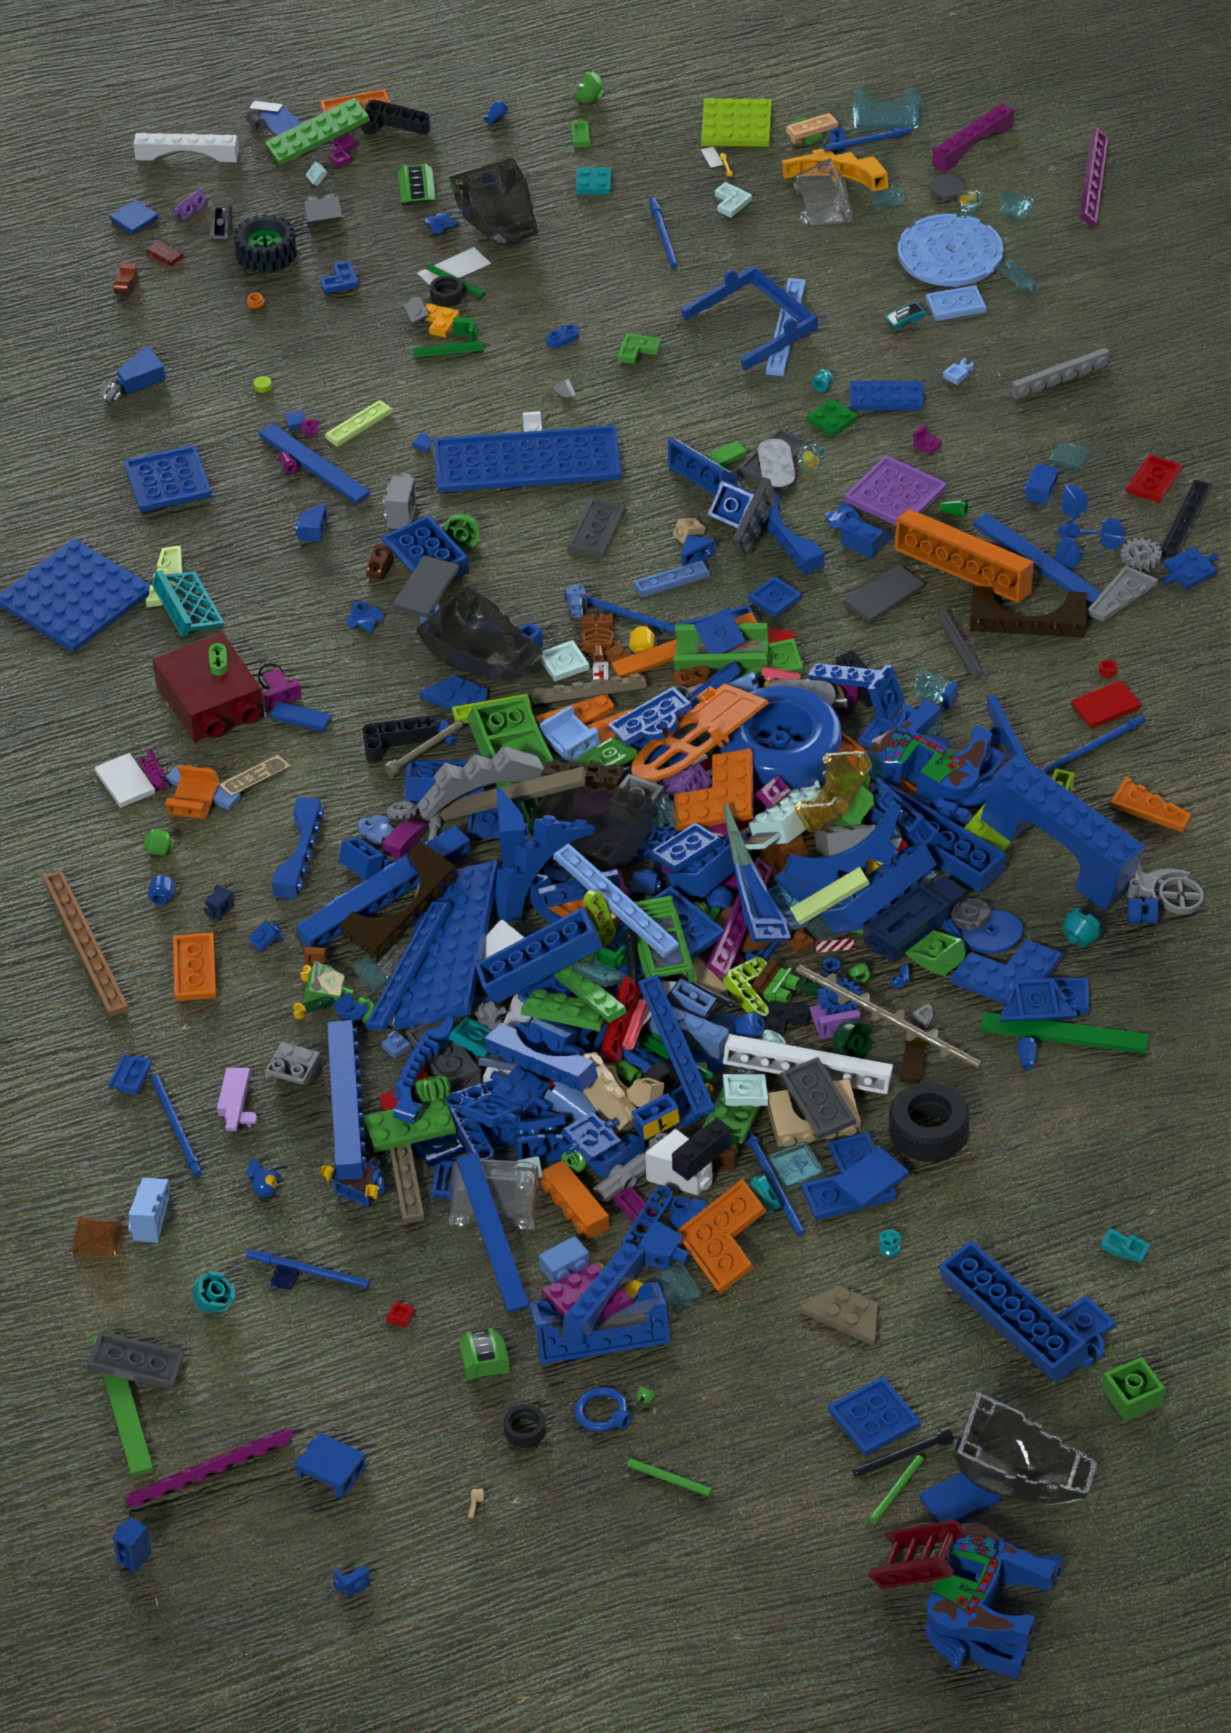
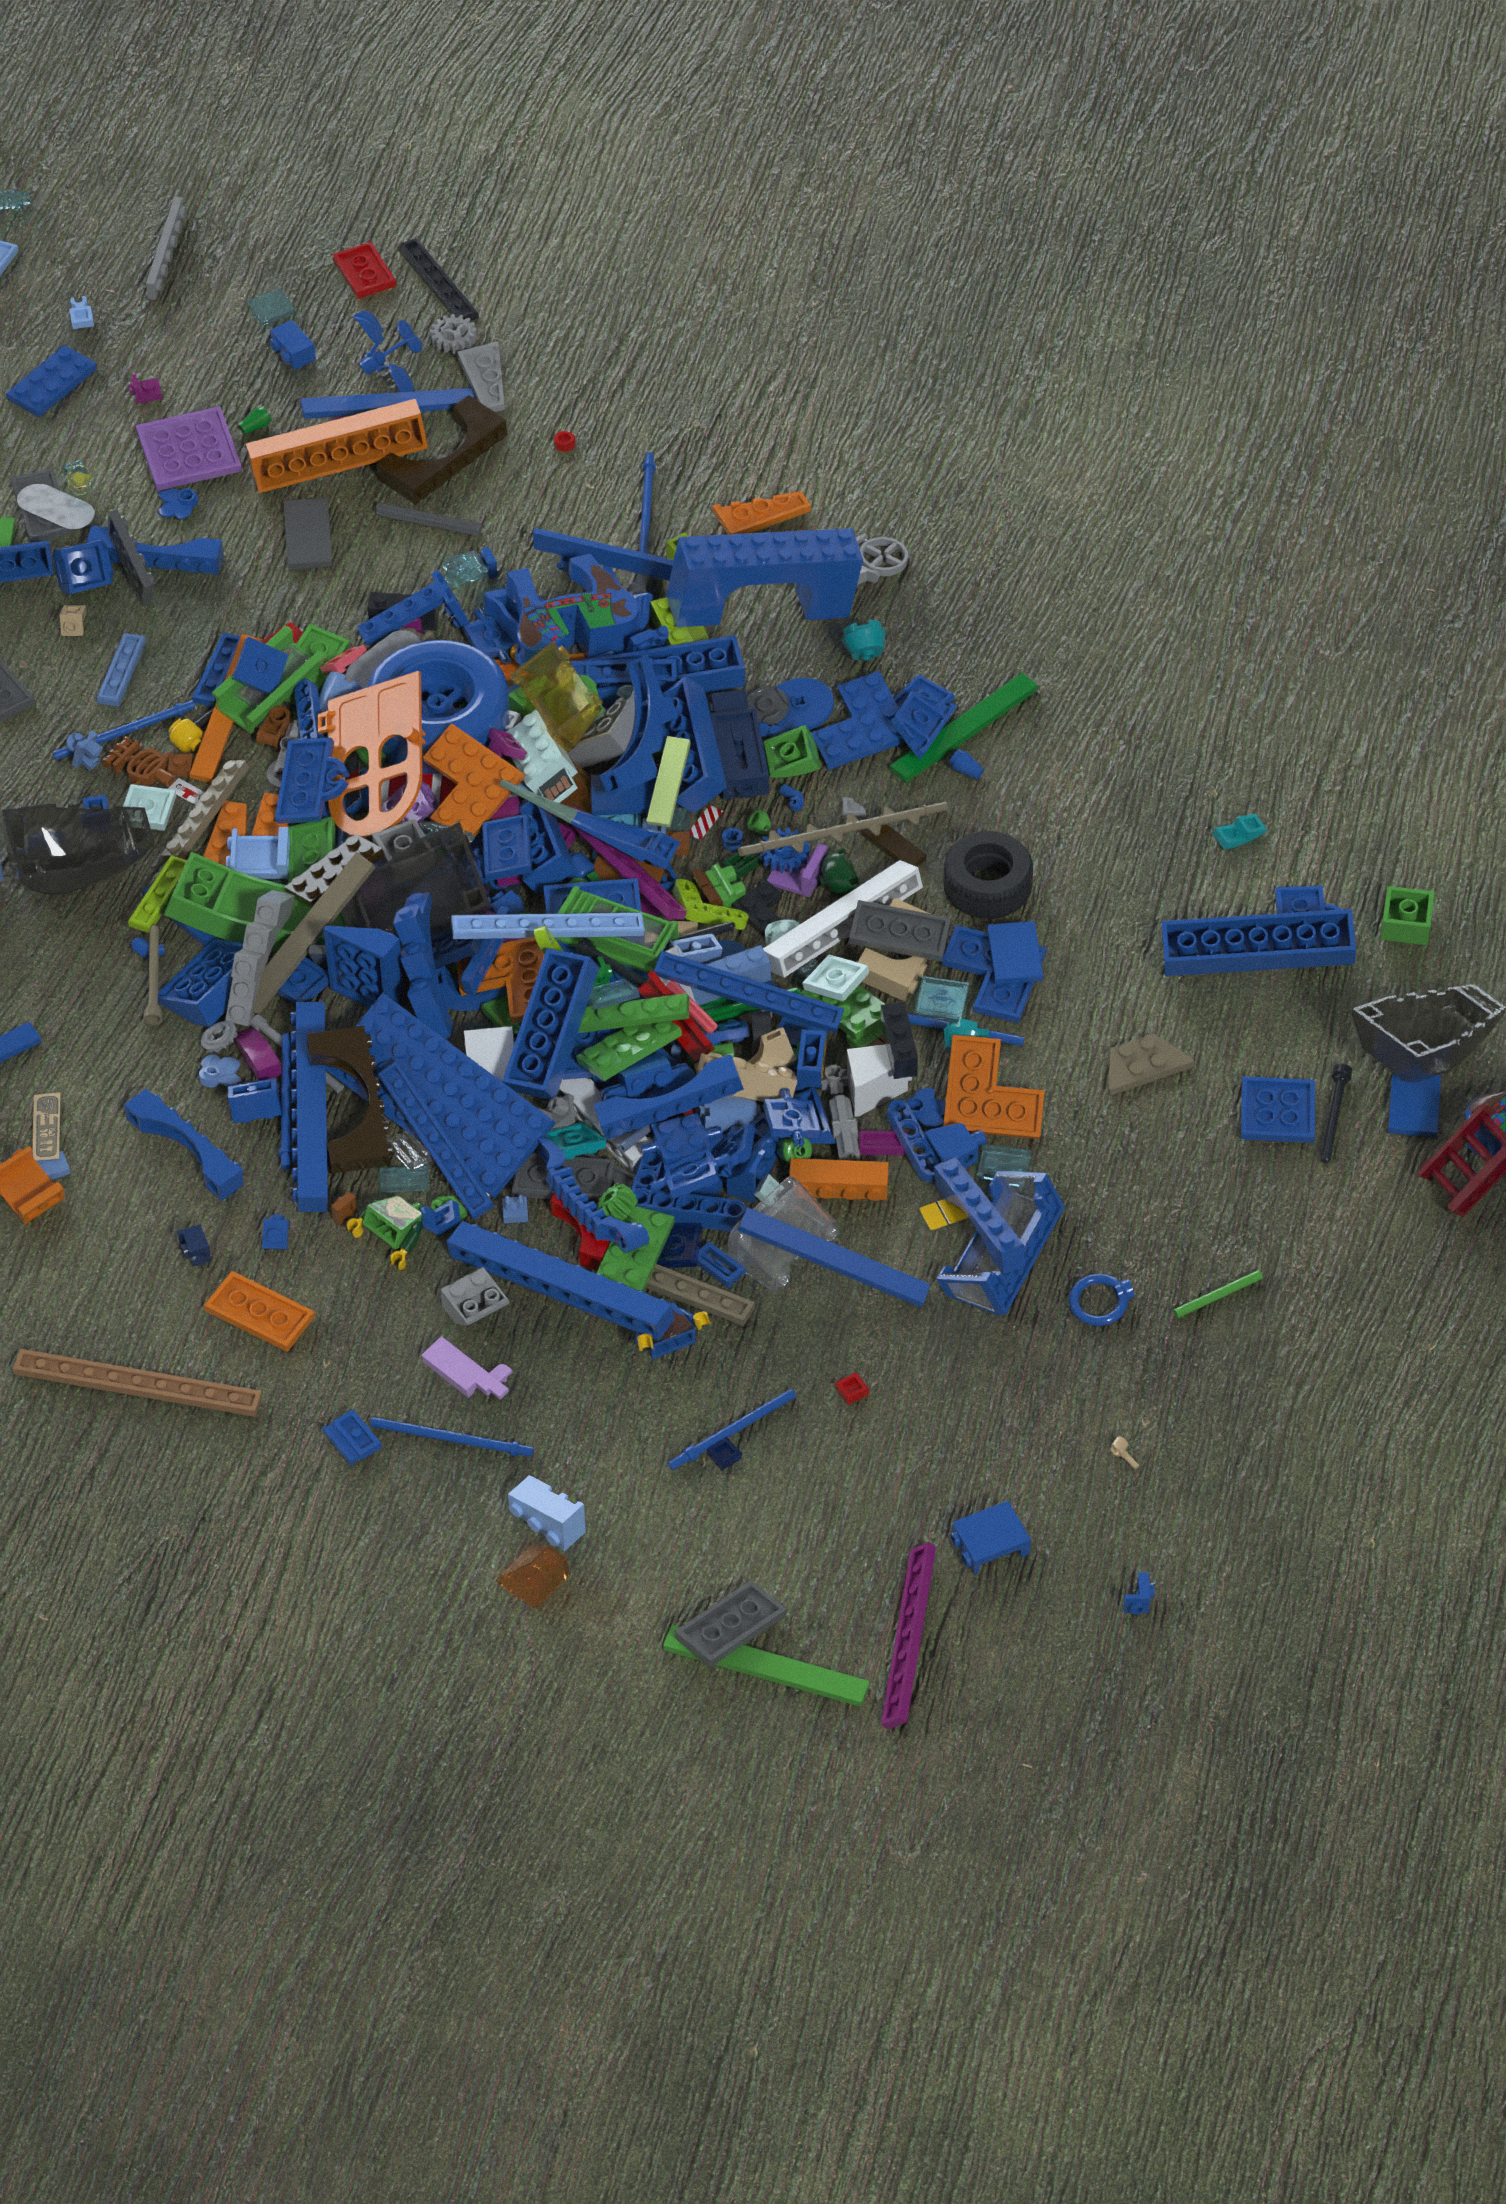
camera: 55 degrees left, 5 degrees up
blue brick [113,1517,152,1572] -> none
bright green head [144,829,173,856] -> none
blue head [148,875,176,905] -> none
teal cone [193,1271,235,1314] -> none
blue piece [246,1159,281,1198] -> none
black beam [362,716,438,763] -> none
blue wing [419,675,488,711] -> none
bright green slope [459,1328,510,1380] -> none
black tyre [504,1404,546,1448] -> none
medium blue brick [539,1236,590,1283] -> none
magenta plate [542,1262,632,1323] -> none
bright green hinge [636,1386,656,1404] -> none
blue slope [681,535,715,566] -> none
blue head [733,1012,765,1039] -> none
blue plate [748,576,802,618] -> none
green plate [807,398,858,437] -> none
blue slope [841,518,893,558] -> none
bright green bar [869,1455,924,1524] -> none
teal wheel [879,1230,901,1257] -> none
red tile [1071,680,1141,729] -> none
blue wheel [1128,898,1158,924] -> none
blue plate [1162,547,1218,590] -> none

